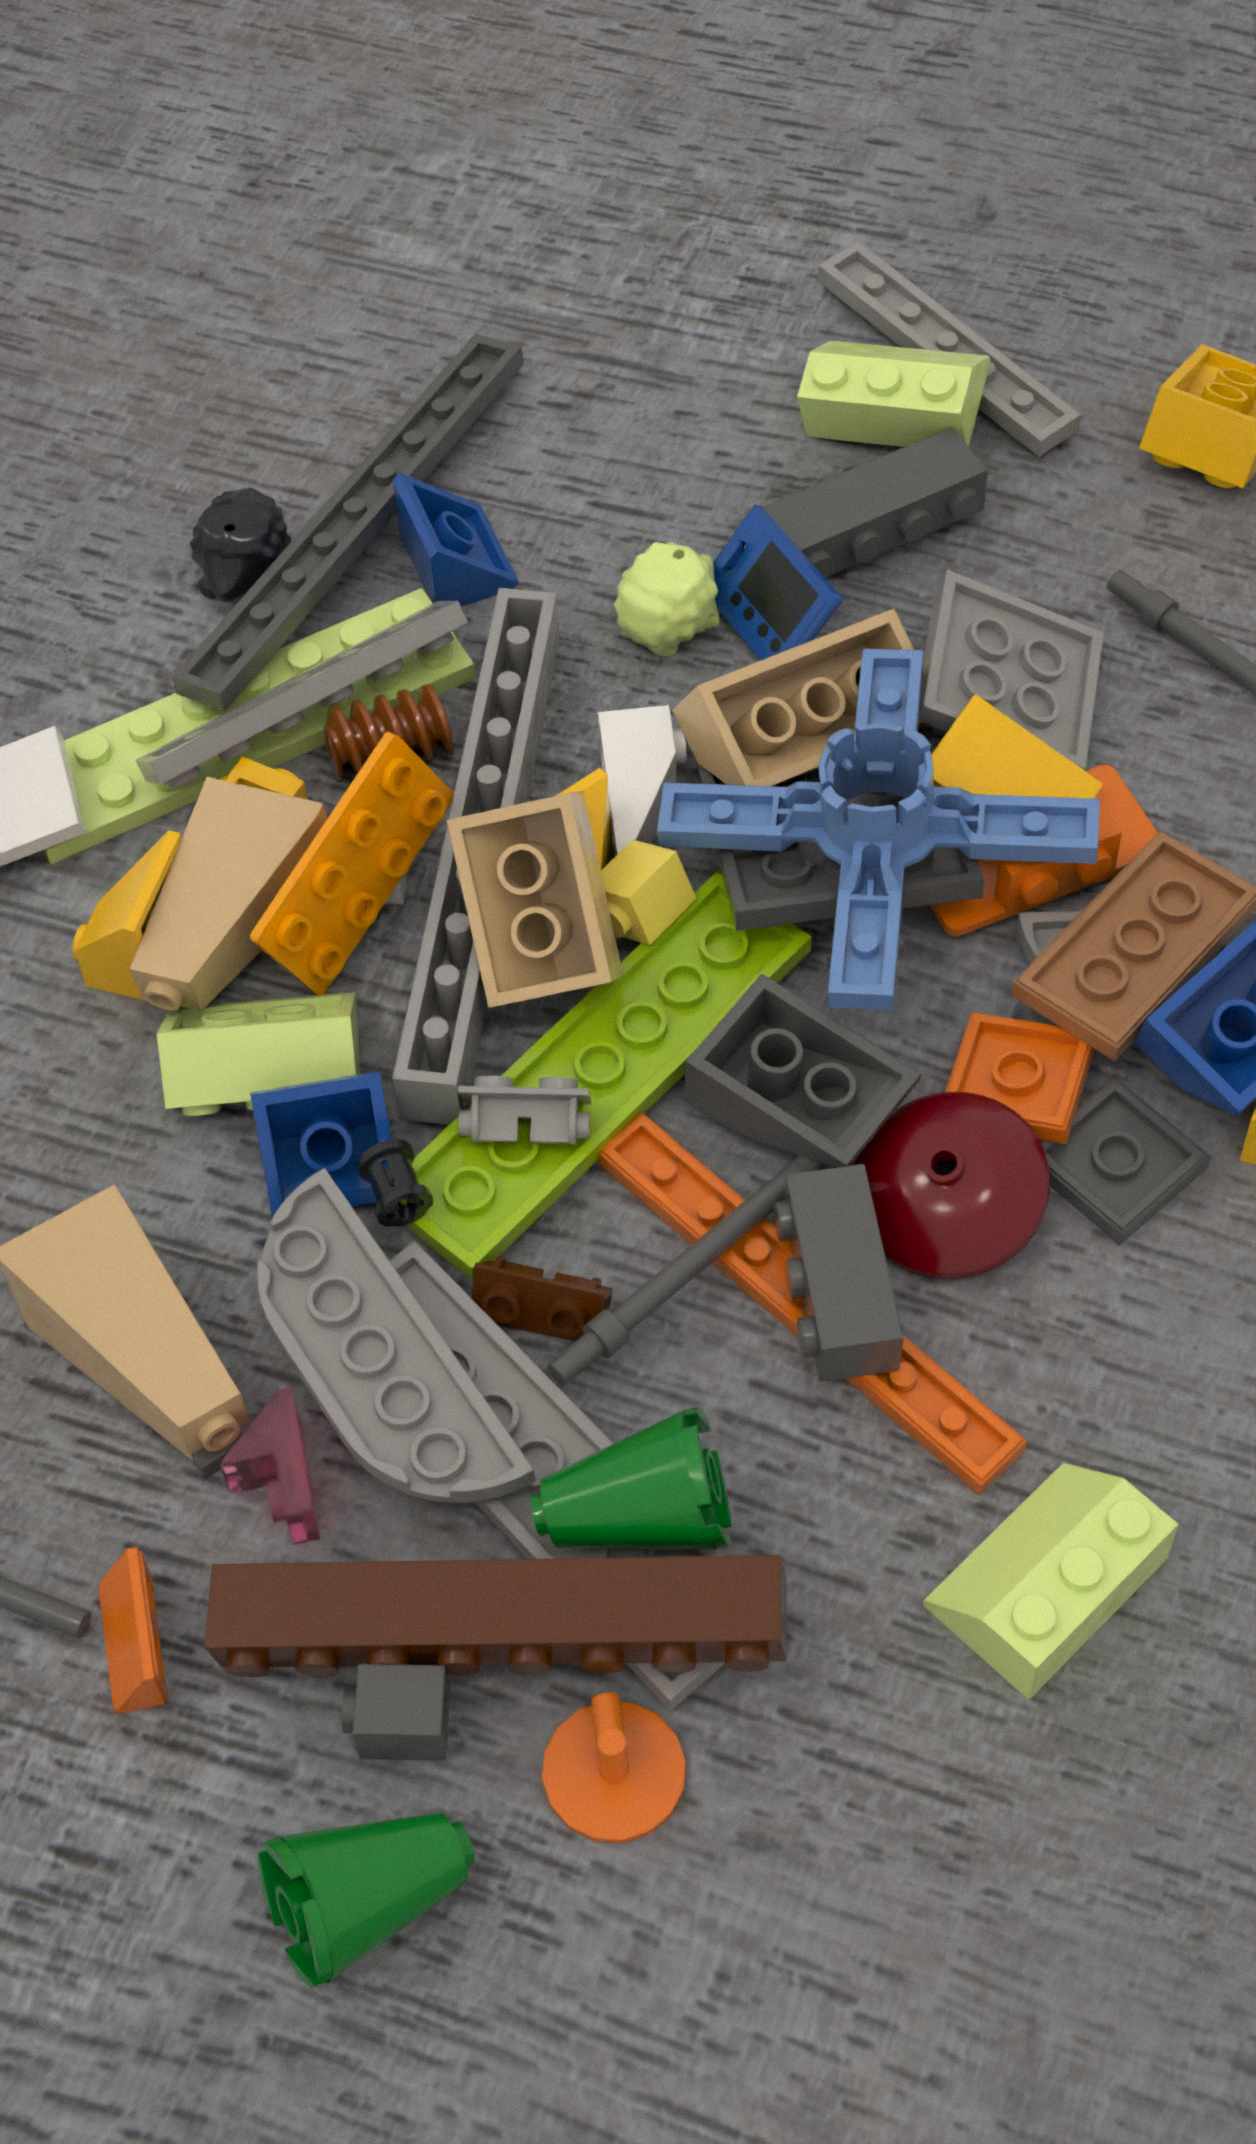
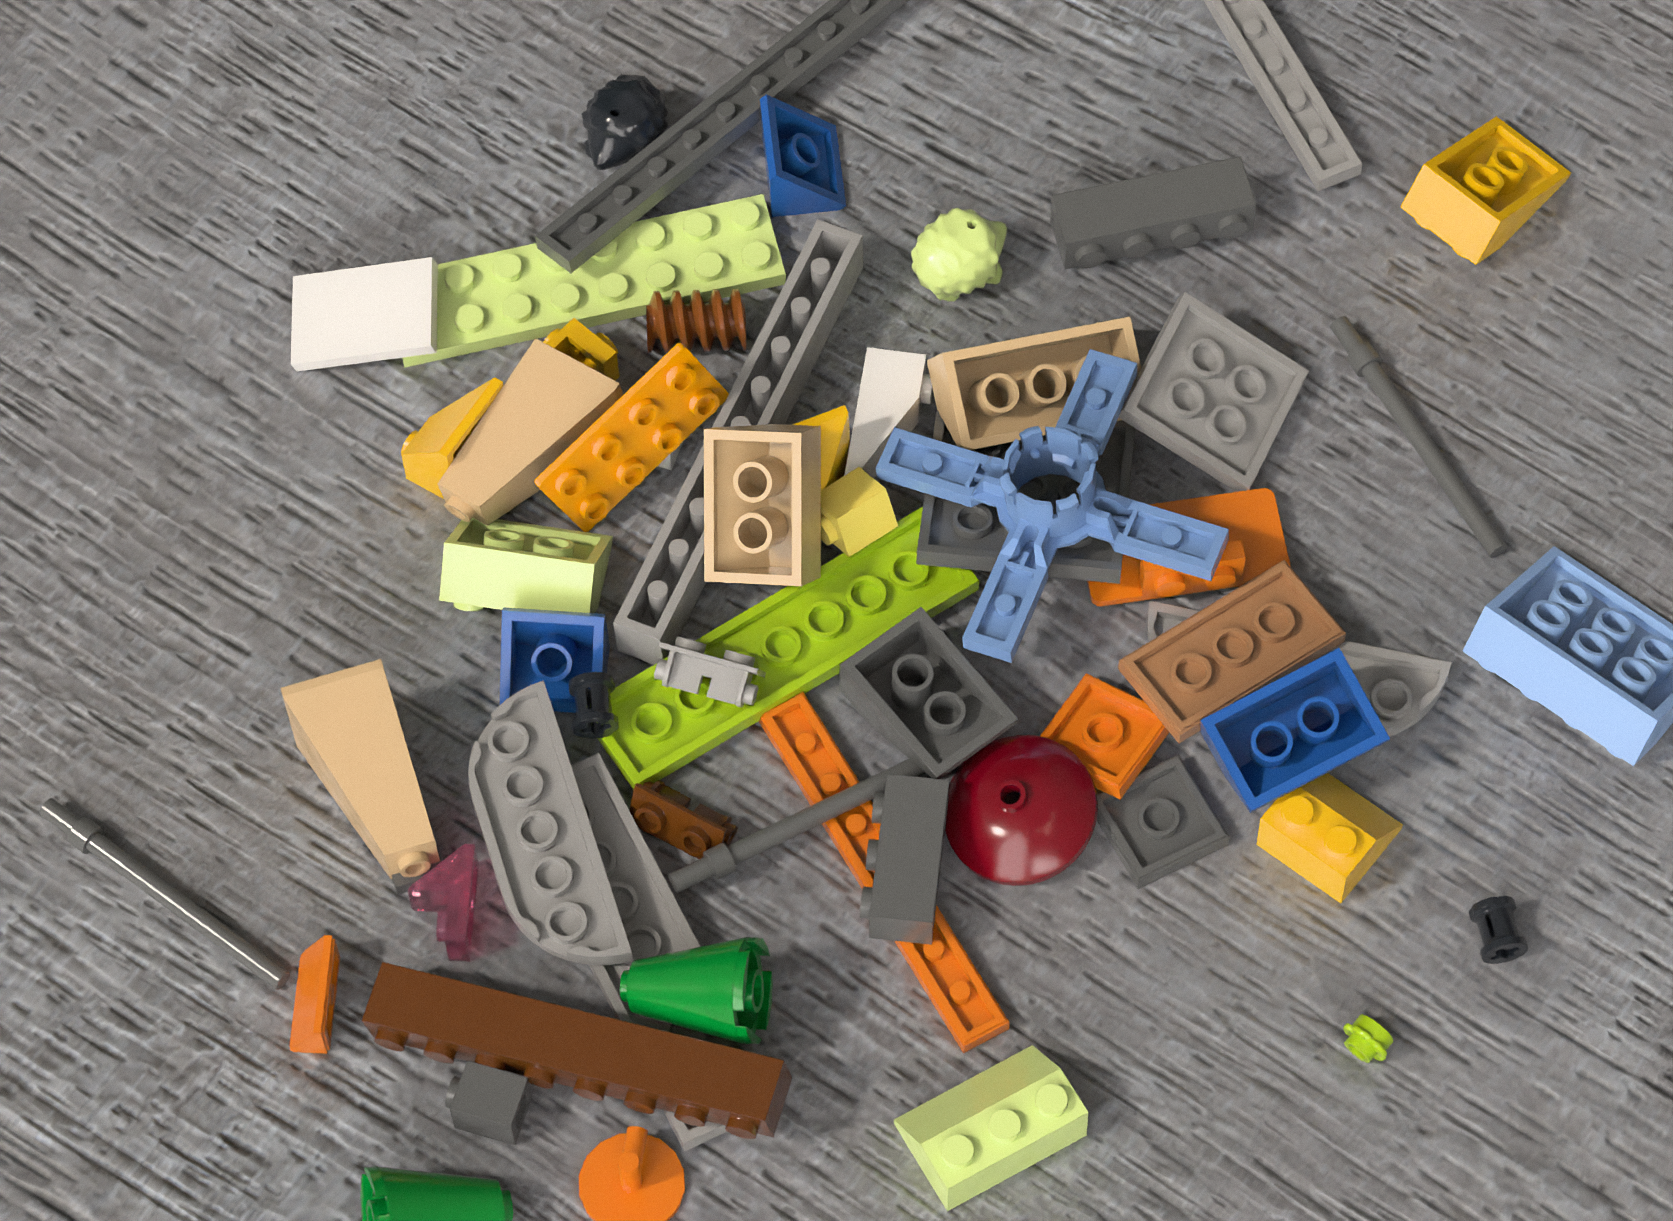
camera: 15 degrees right, 5 degrees up
light grey plate [135,601,468,788] -> none
blue container [713,504,843,660] -> none
yellowish green slope [797,341,990,447] -> none
yellow container [931,695,1103,799] -> none

